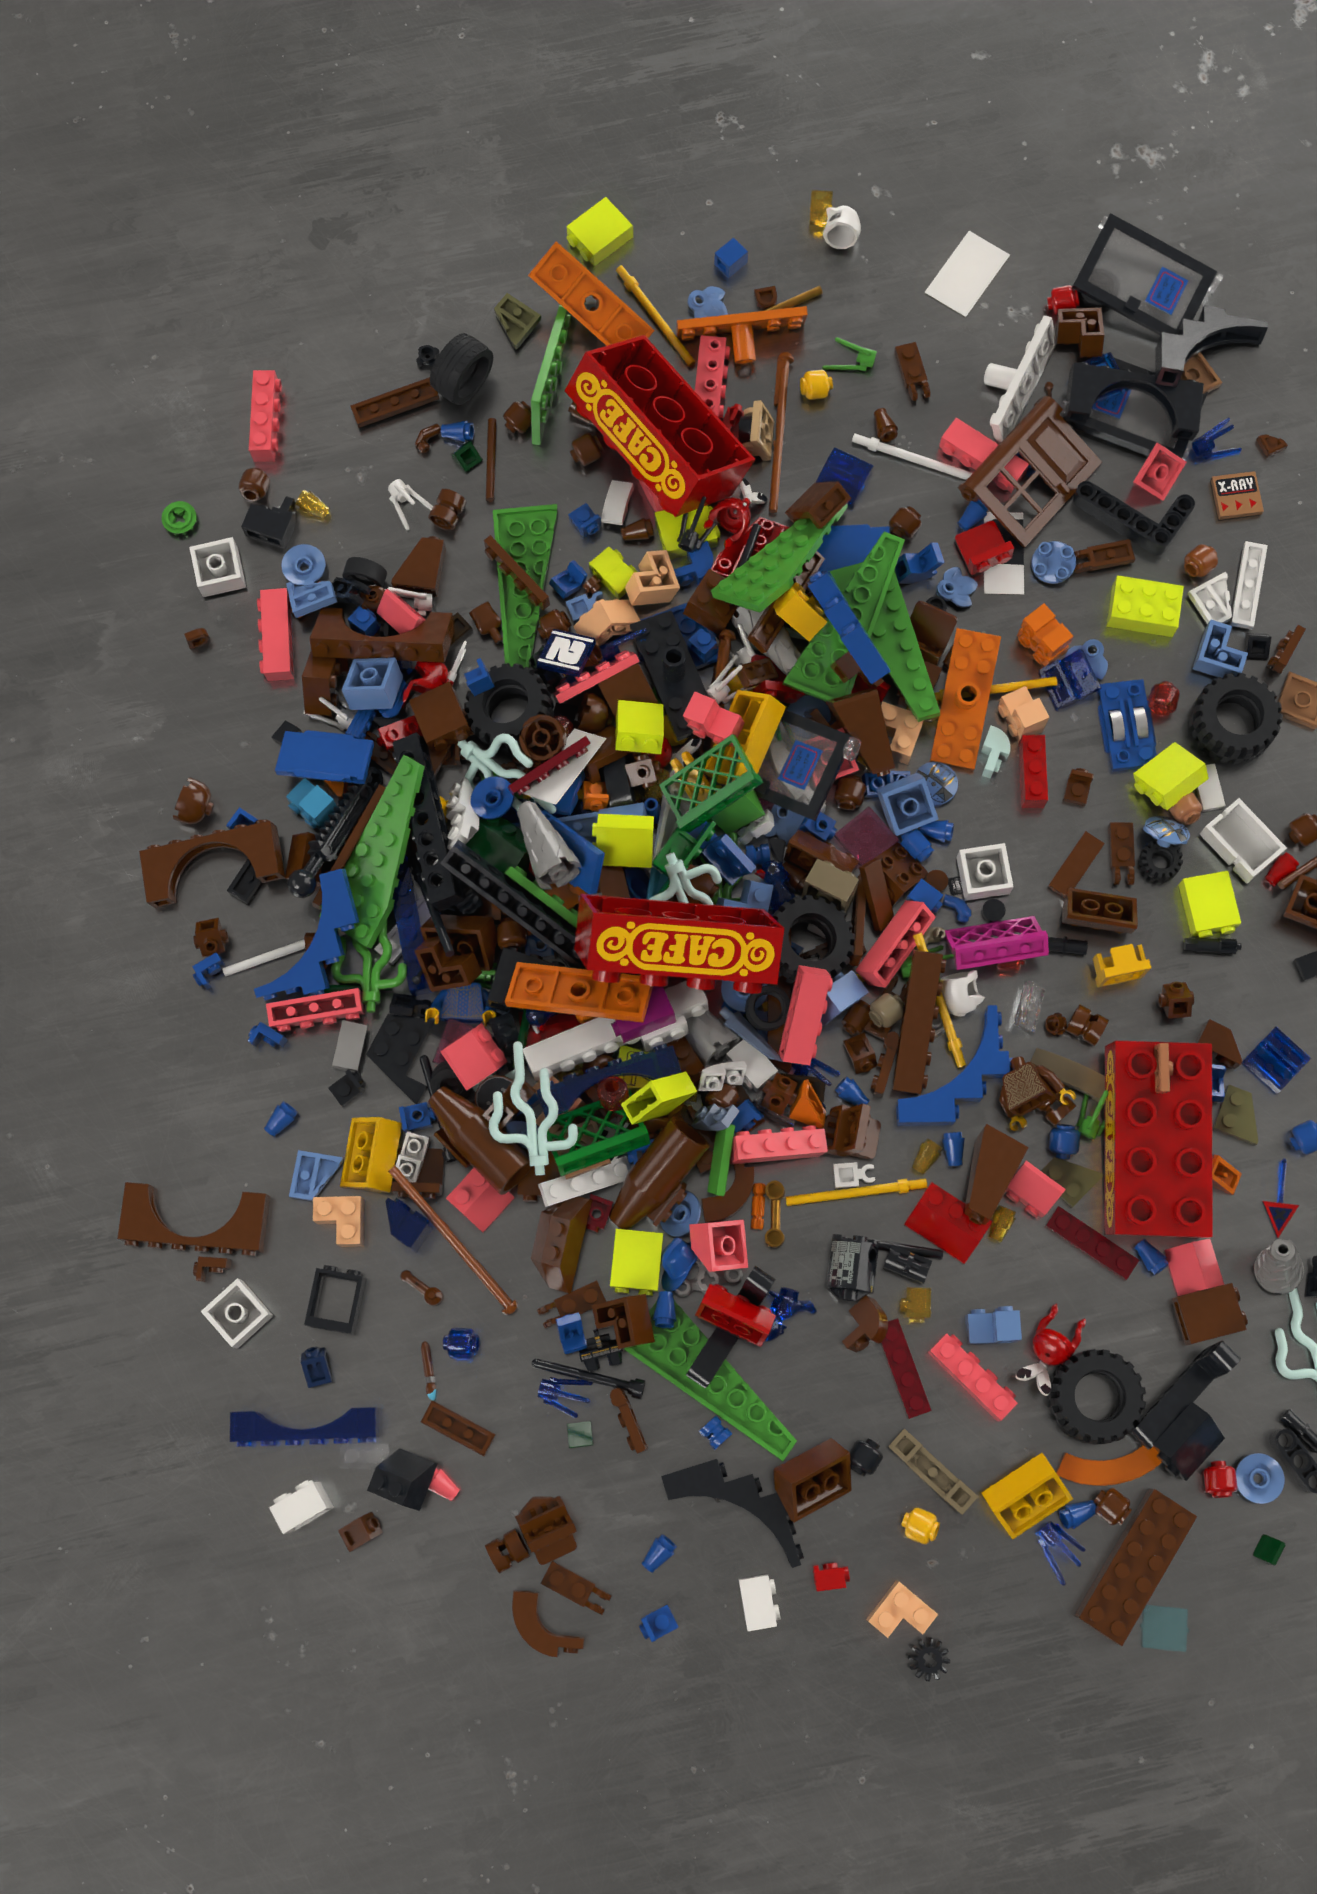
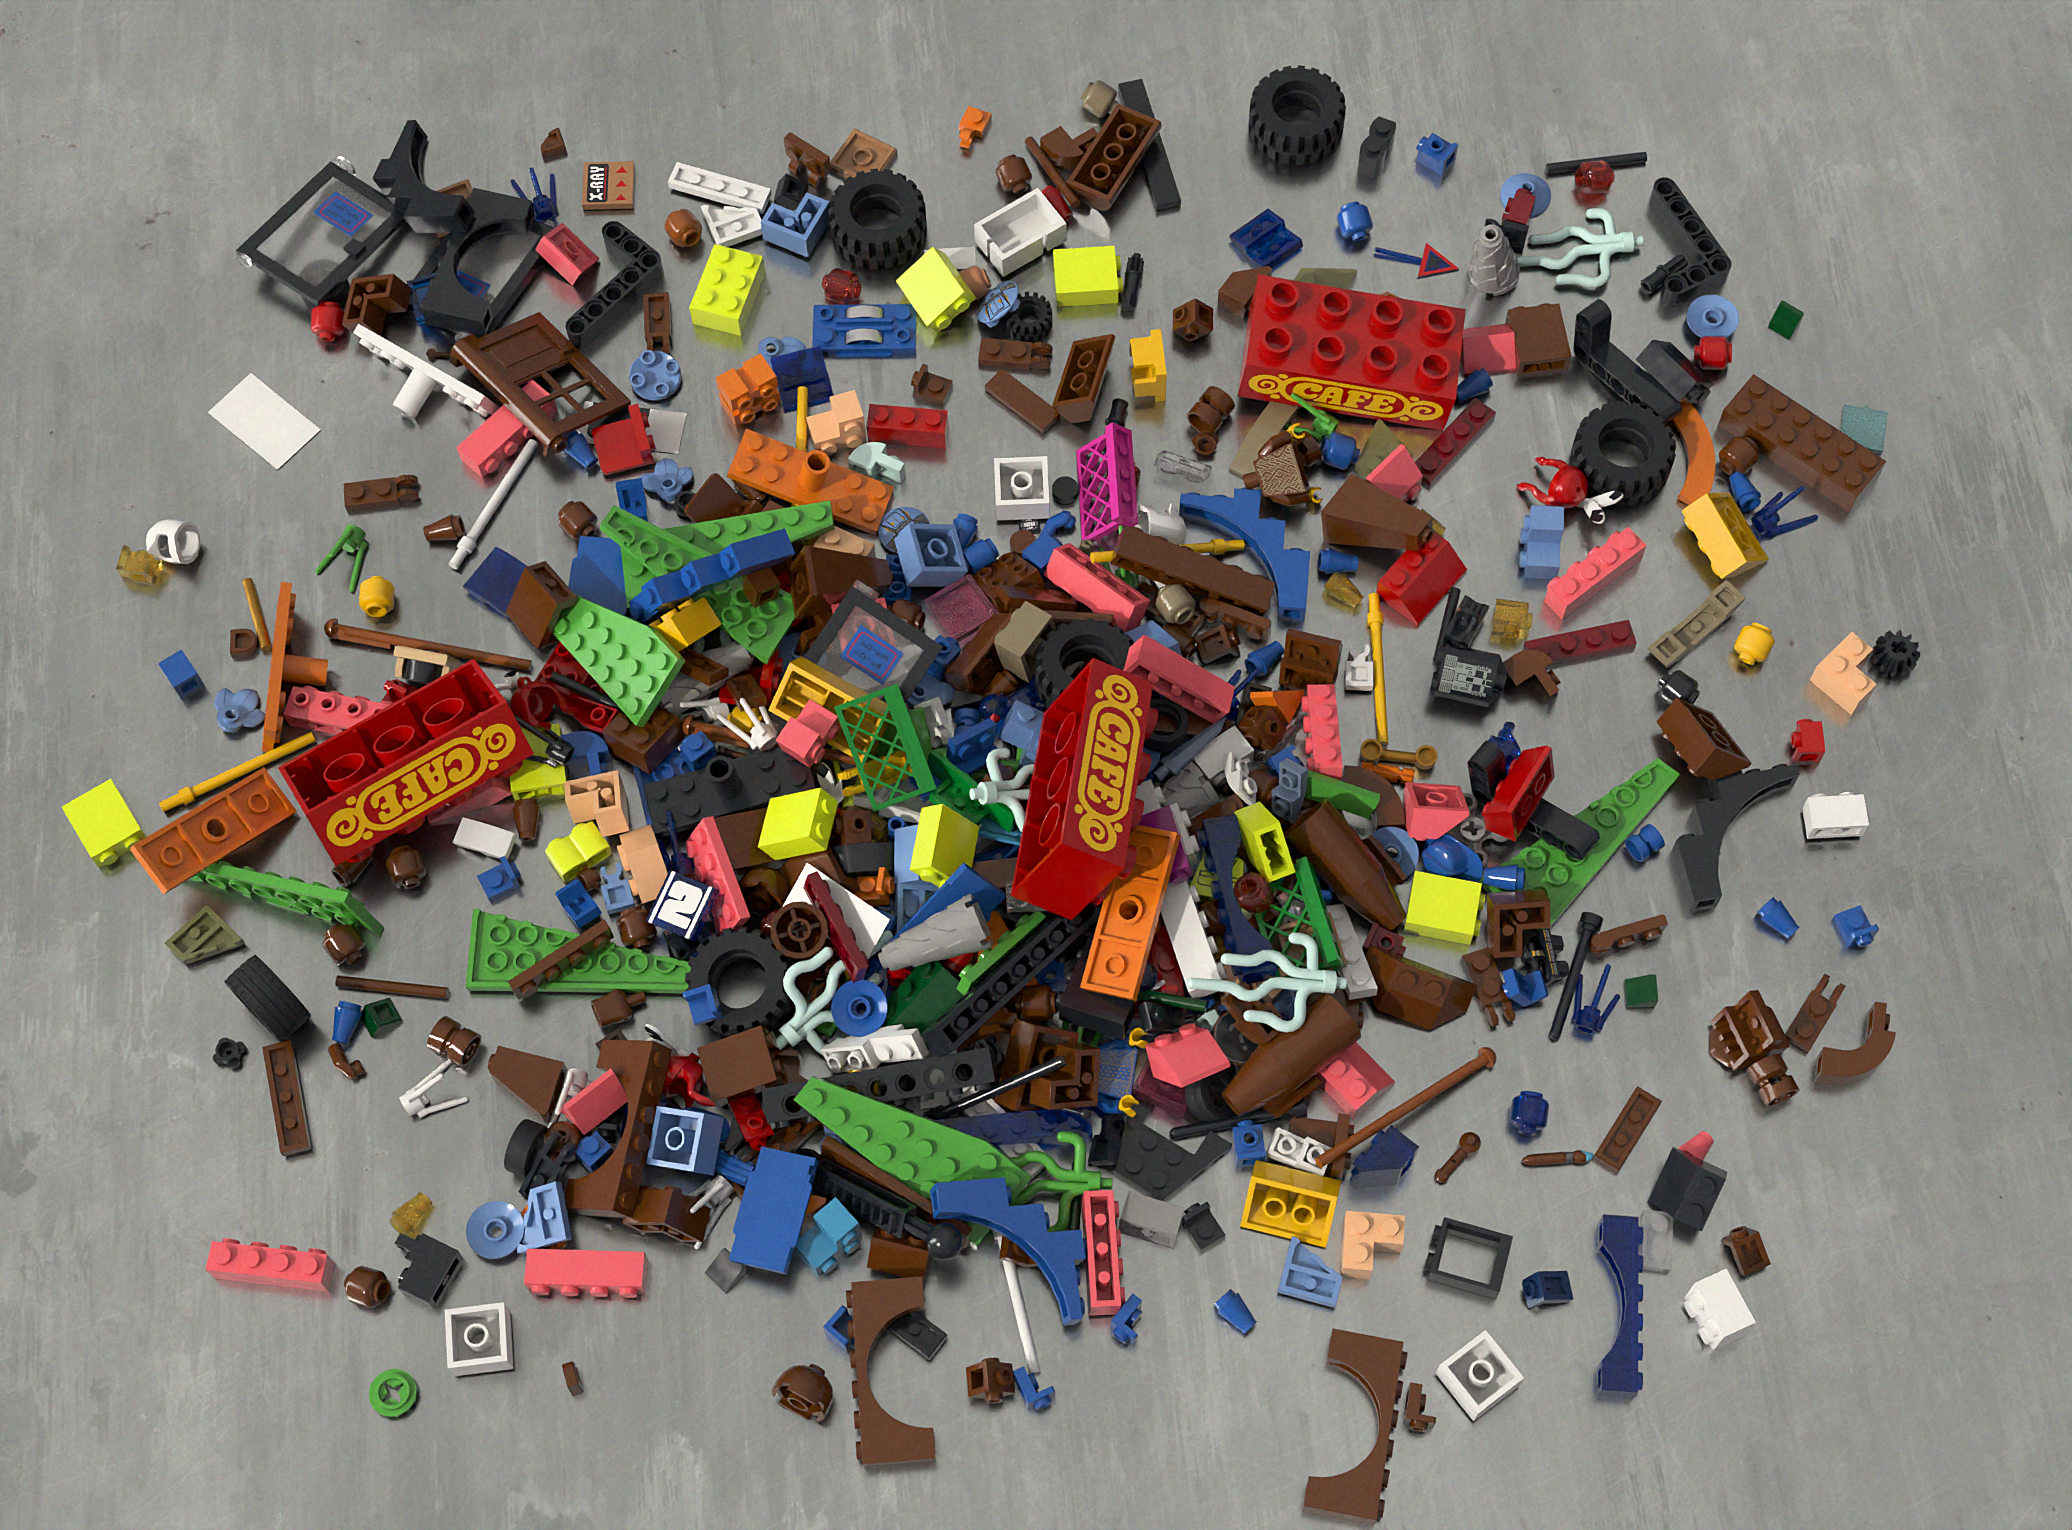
camera: 85 degrees left, 10 degrees down
nougat plate [1154,1043,1173,1094] -> none

